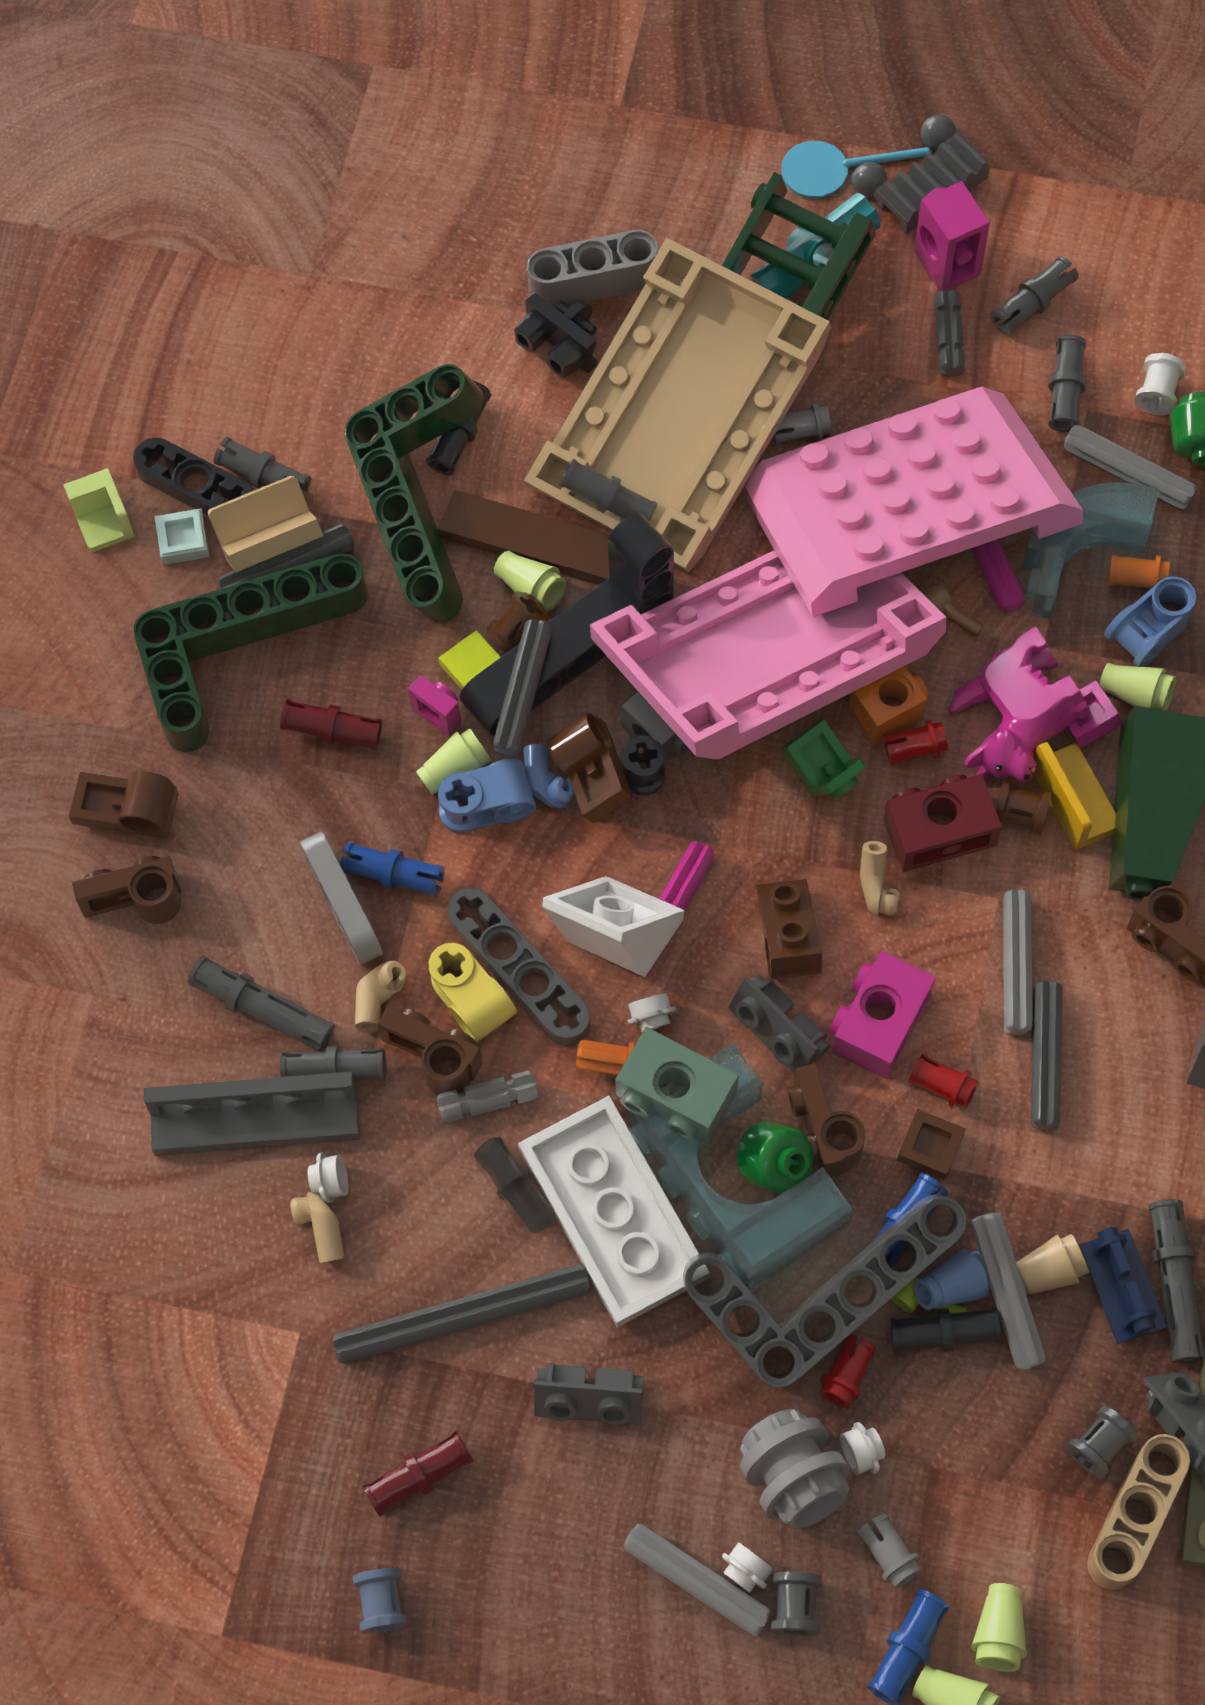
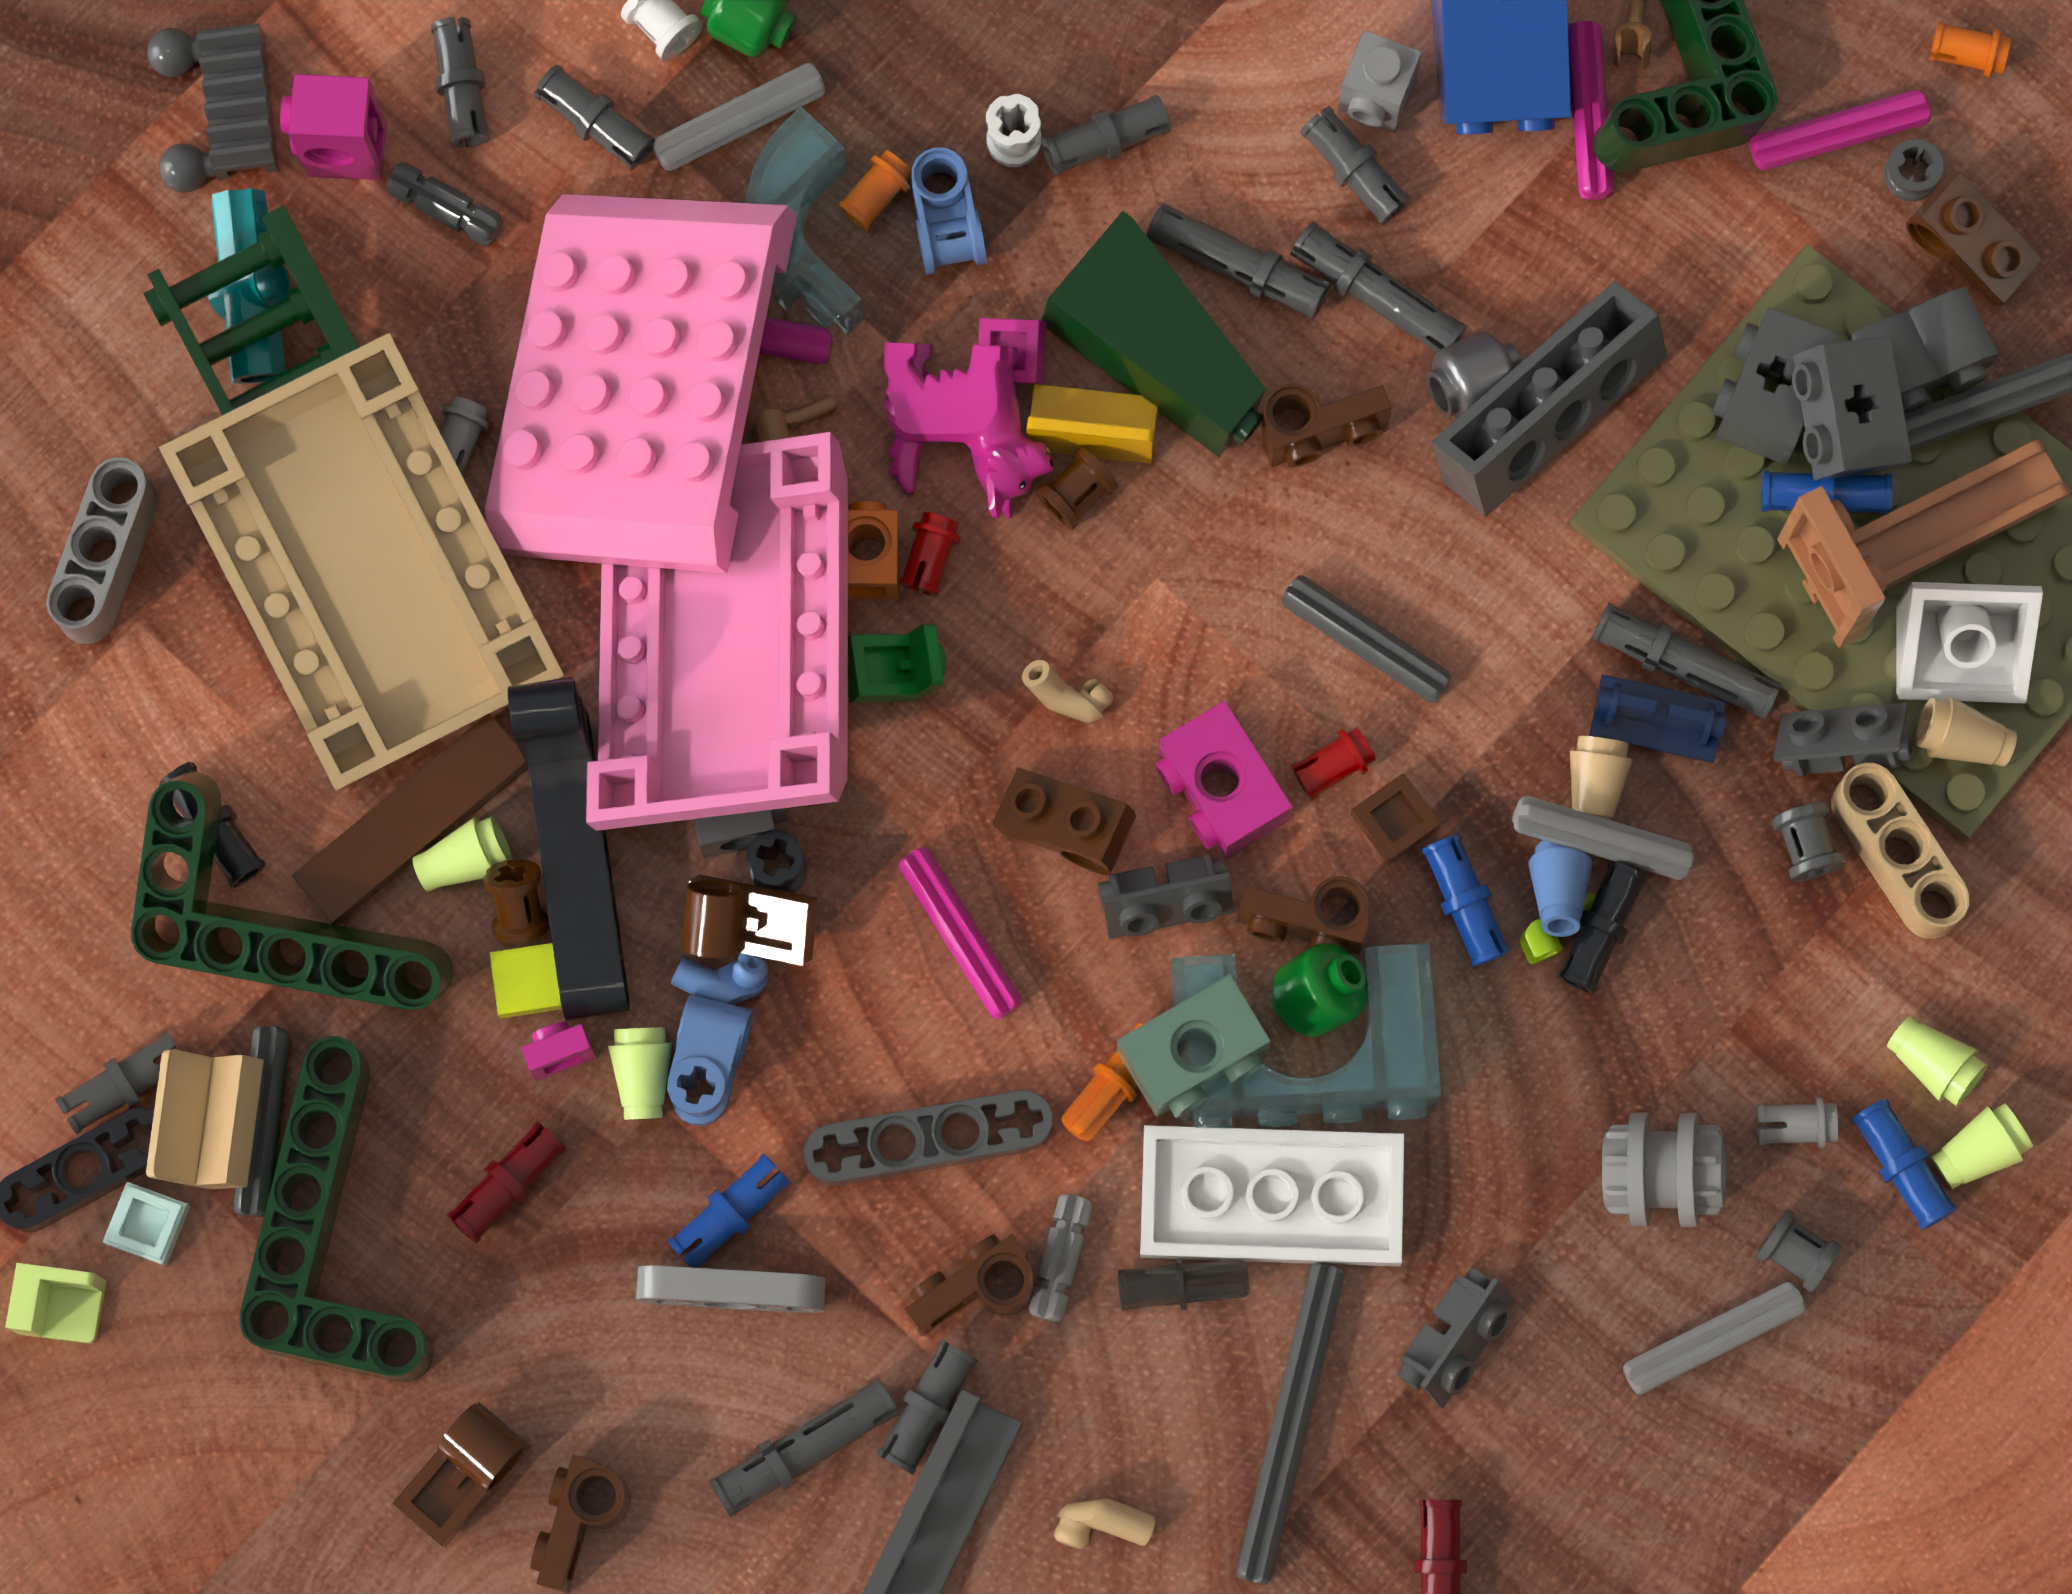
camera: 60 degrees left, 10 degrees up
white plate [308,1152,349,1203] -> none
tan arm [355,961,407,1032] -> none
light yellow piece [428,943,517,1044] -> none
dark grey axle [493,619,551,757] -> none
black hips [514,292,597,379] -> none
white slope [542,876,685,977] -> none
dark grey pin [559,459,657,521] -> none
white plate [627,993,676,1033] -> none
dark grey beam [683,1194,967,1388] -> none
white plate [722,1542,773,1593] -> none
medium azure piece [781,141,932,199] -> none
red pin [819,1334,876,1407] -> none
white plate [839,1422,886,1475] -> none
dark red brick [884,774,1002,873] -> none
light grey axle [1003,889,1033,1035] -> none
yellowish green cone [1100,663,1176,711] -> none

